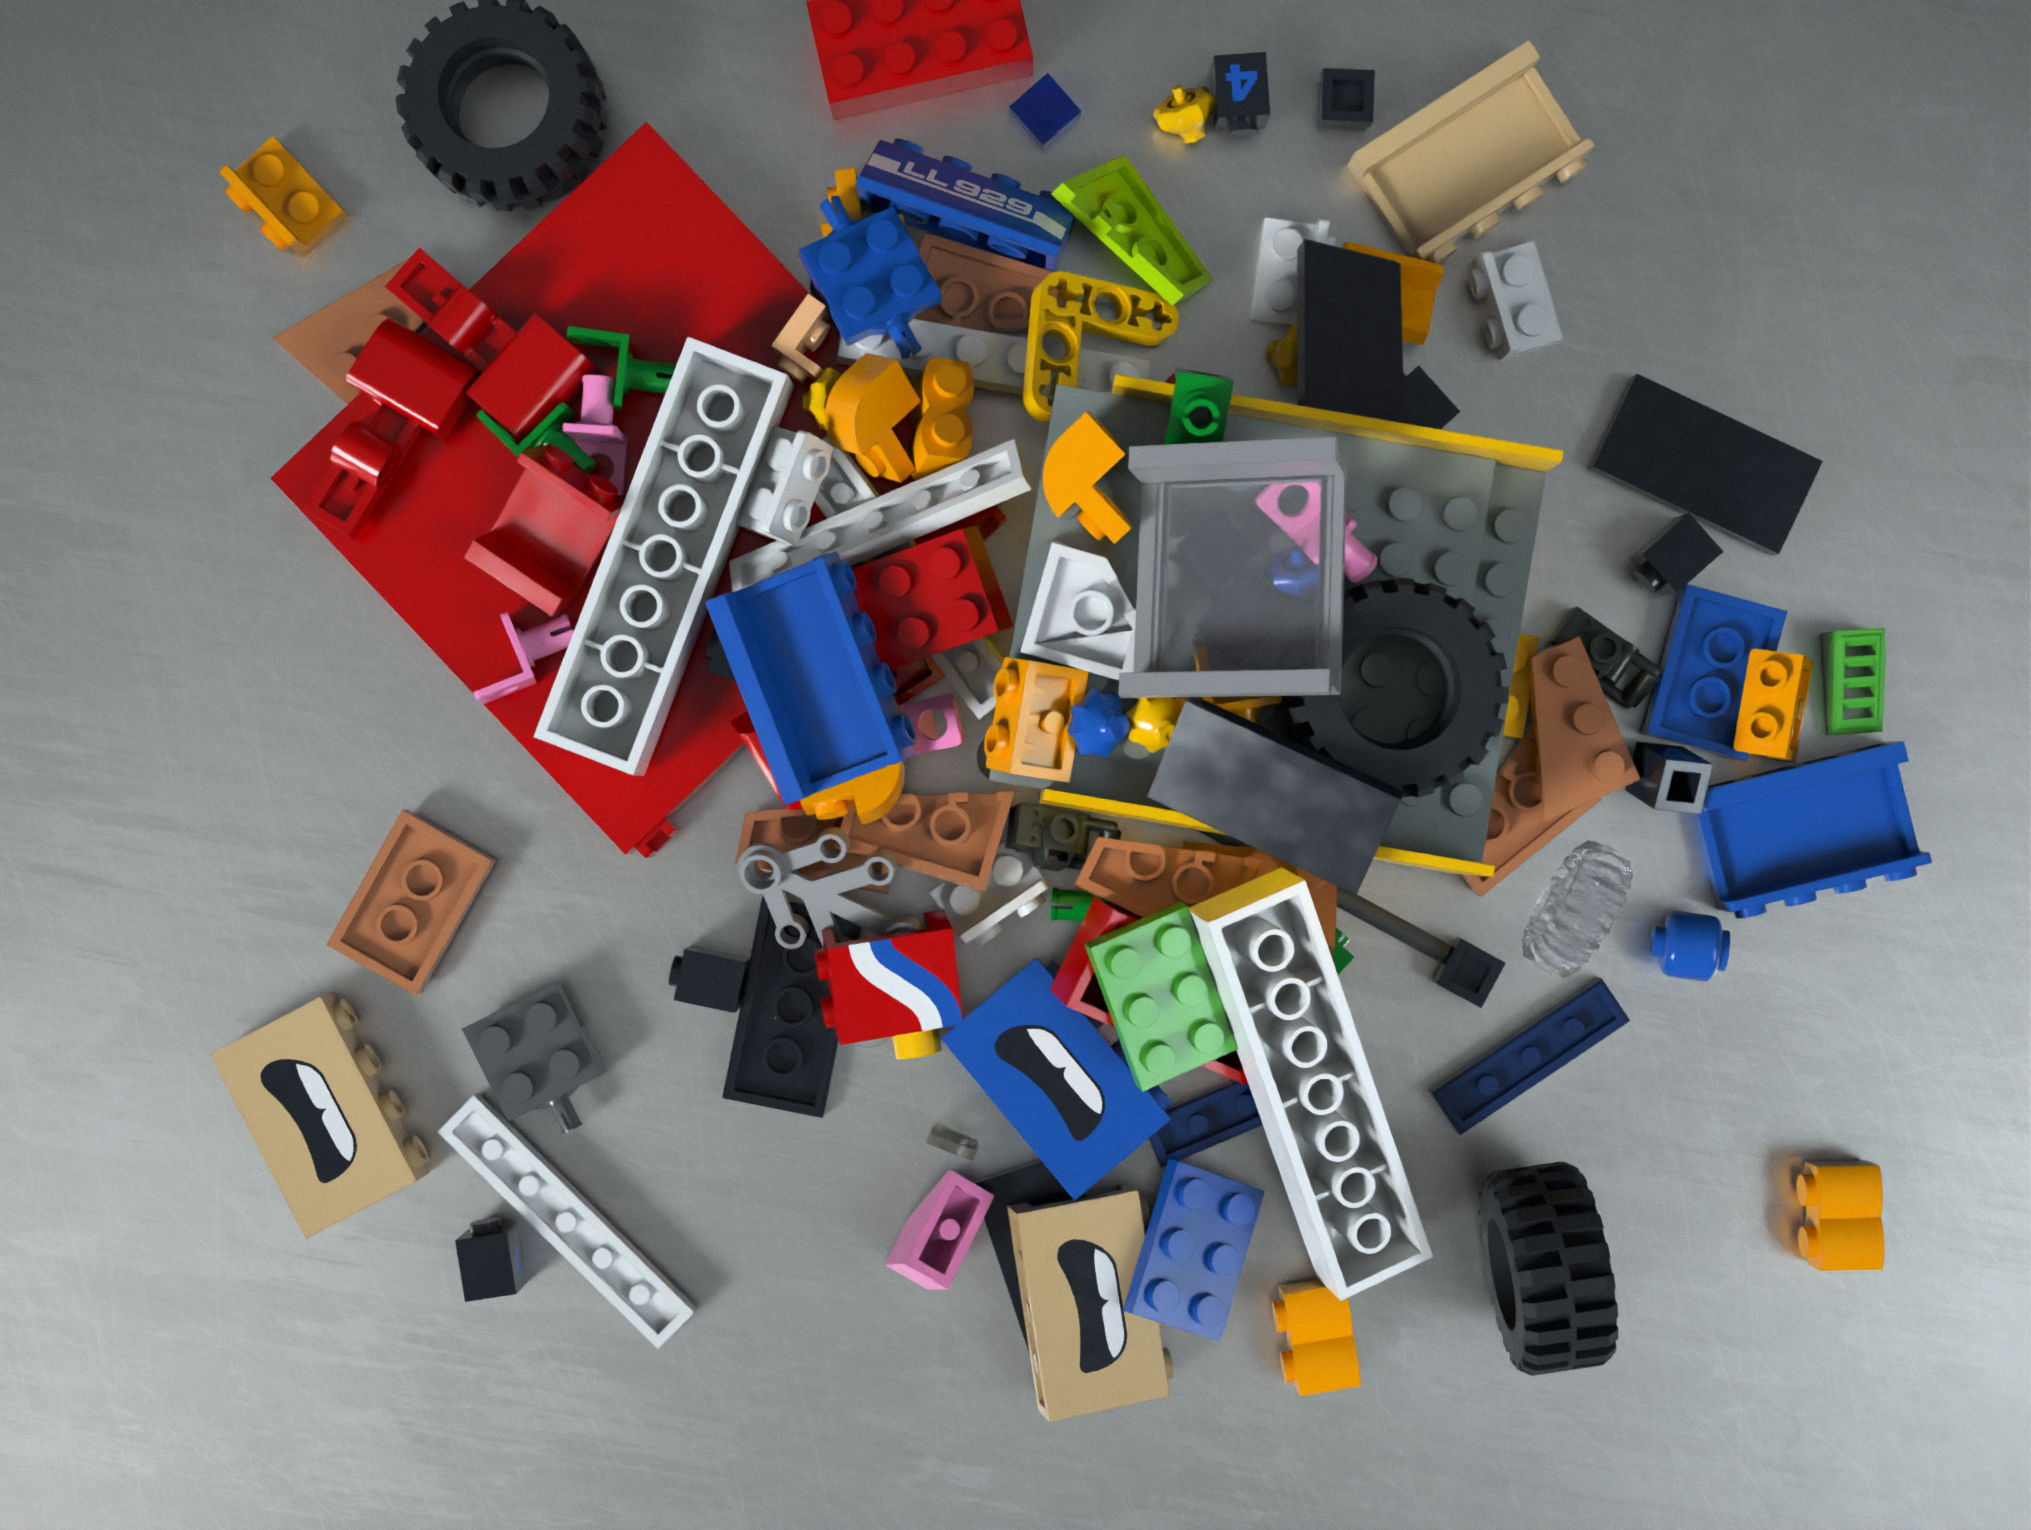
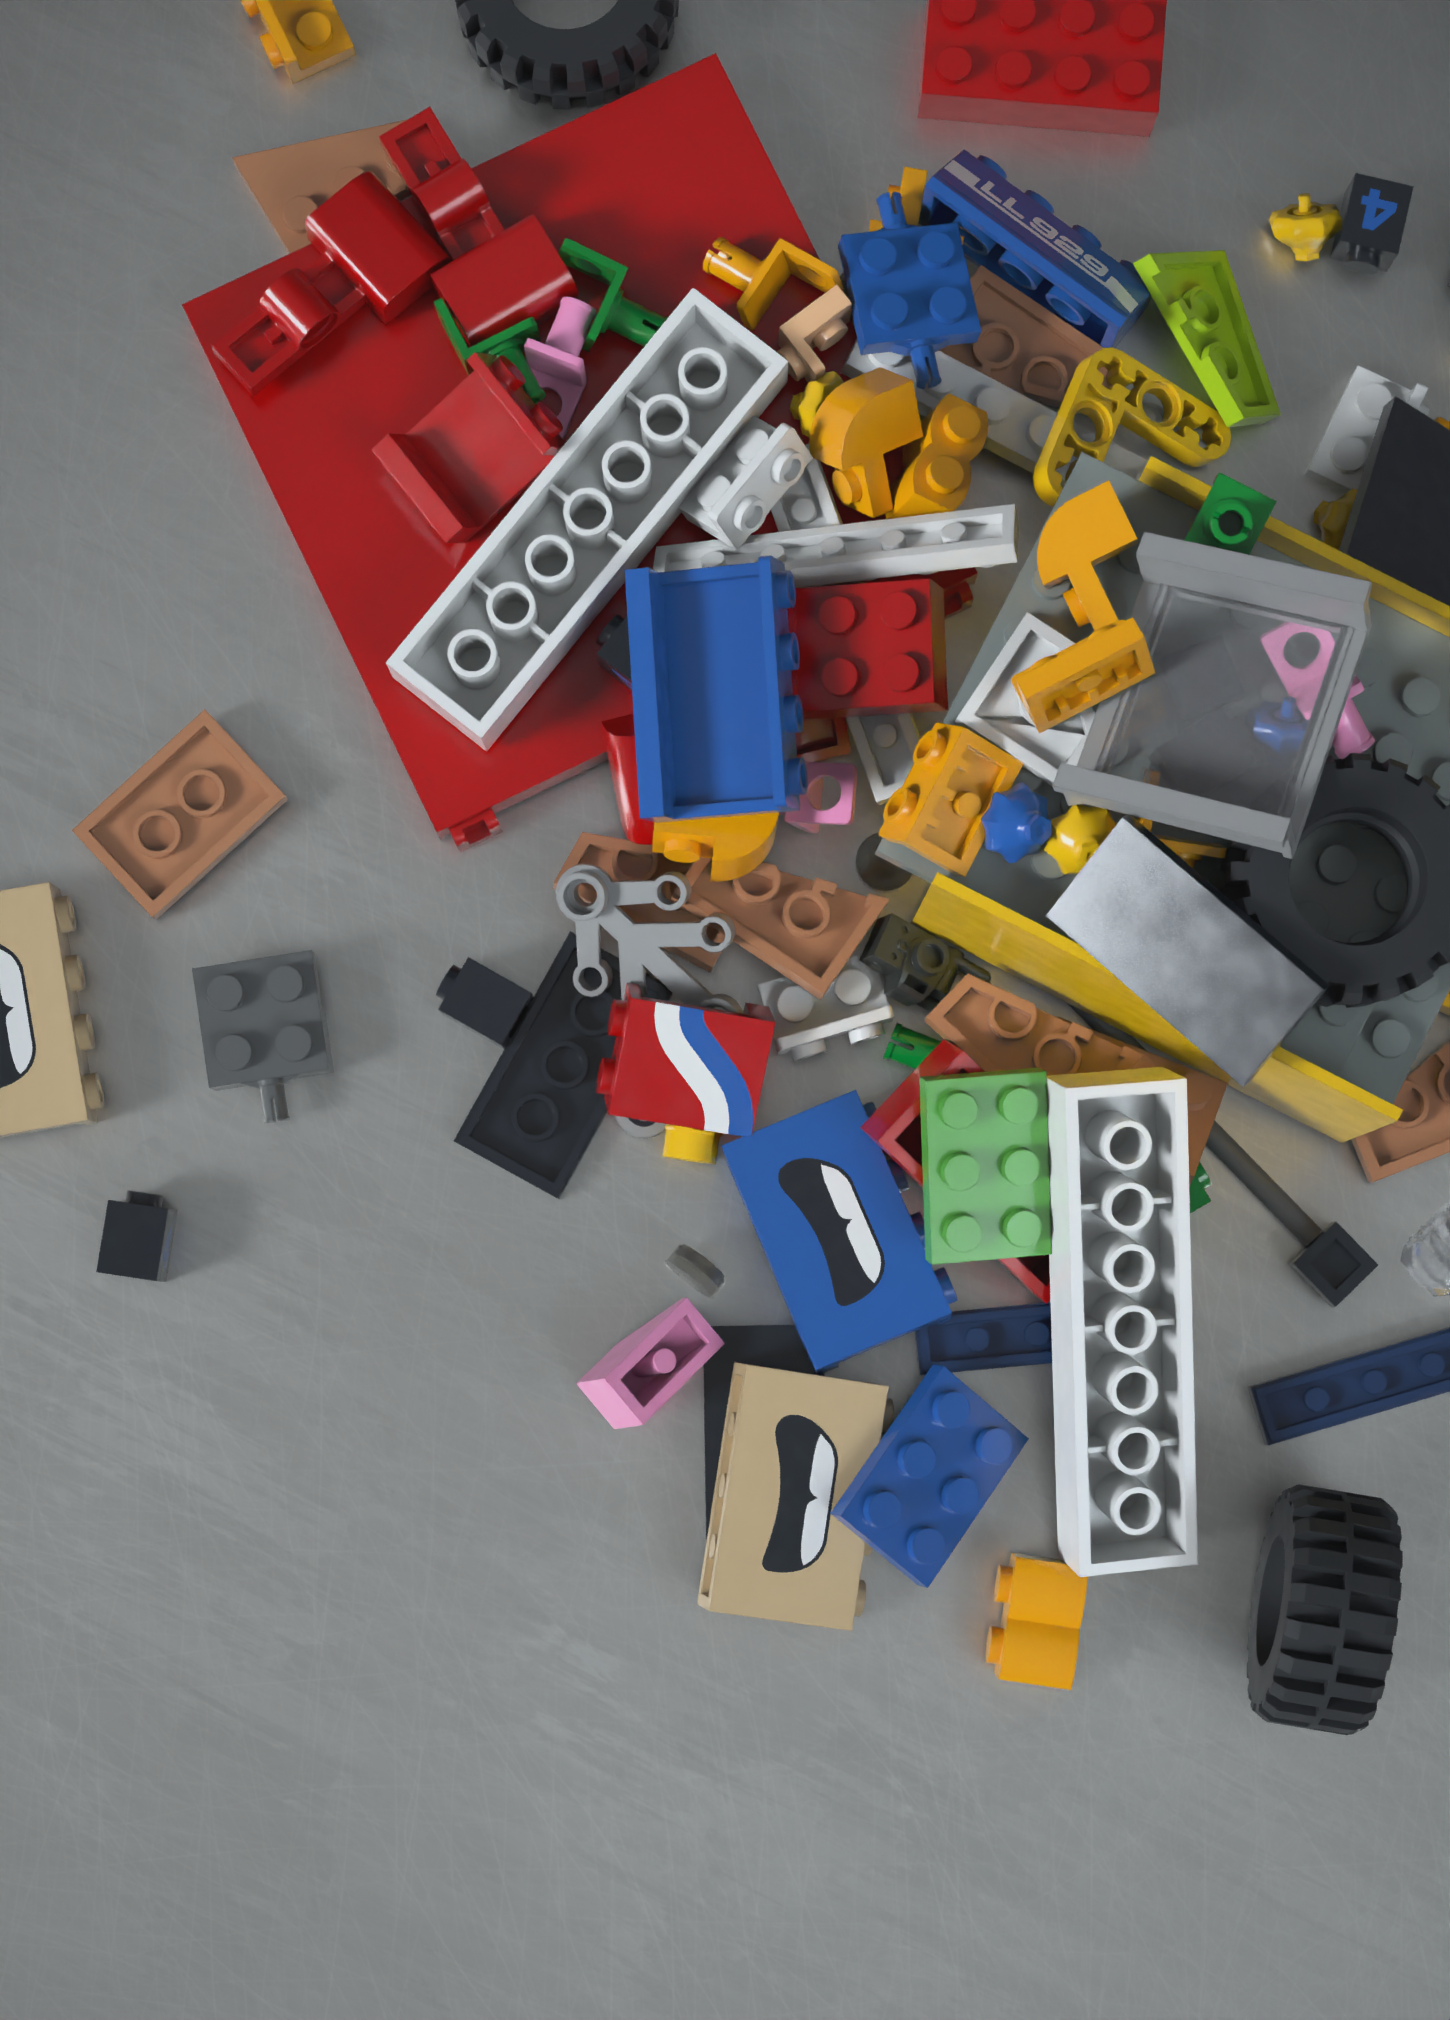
camera: 10 degrees right, 5 degrees down
white plate [438,1093,697,1349] -> none
bright pink bracket [474,612,573,705] -> none
clear blue plate [1009,73,1082,150] -> none
none -> light orange bracket [703,237,844,330]
none -> light orange bracket [1011,617,1155,734]

